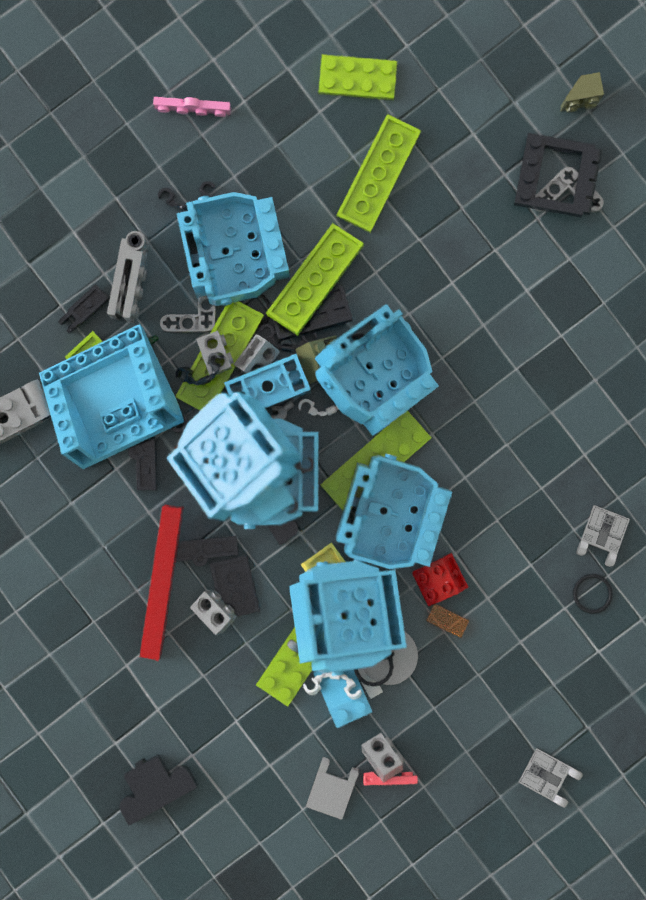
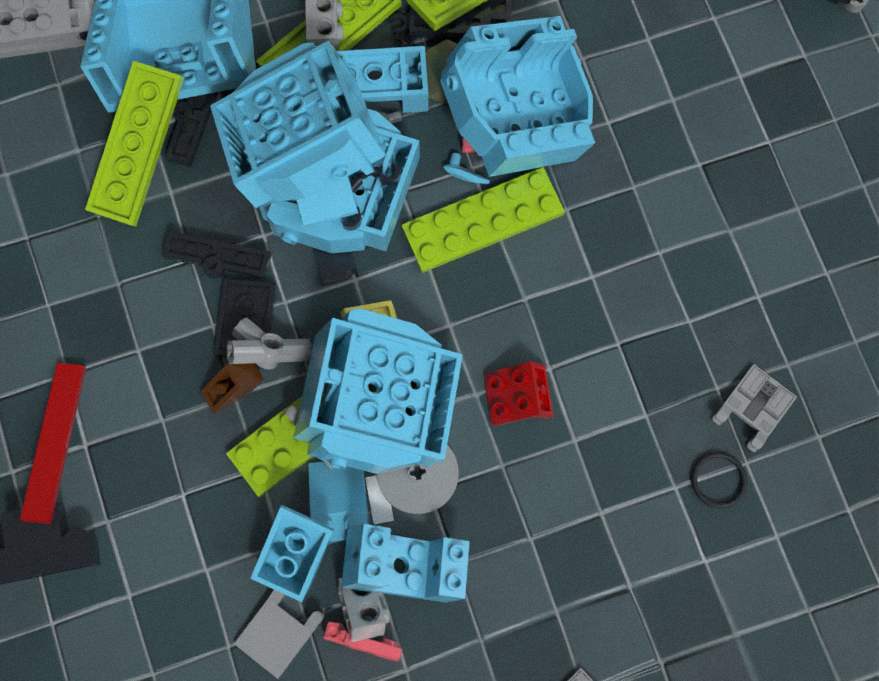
camera: 20 degrees right, 10 degrees down
red tile [140,504,184,661] -> none
black piece [175,352,225,386] -> none
light grey brick [190,589,238,635] -> none
light grey brick [233,334,280,374] -> none
white piece [298,399,339,416] -> none
white piece [303,673,362,700] -> none
medium azure piece [335,454,452,569] -> none
black piece [354,655,394,687] -> none
clear orange tile [426,604,469,638] -> none
none -> red tile [20,363,86,524]
none -> lime plate [85,61,184,227]
none -> reddish brown slope [200,363,264,414]
none -> light grey piece [227,317,312,369]
none -> medium azure slope [250,505,334,602]
none -> medium azure plate [341,524,469,602]
none -> medium azure bar [443,153,490,184]

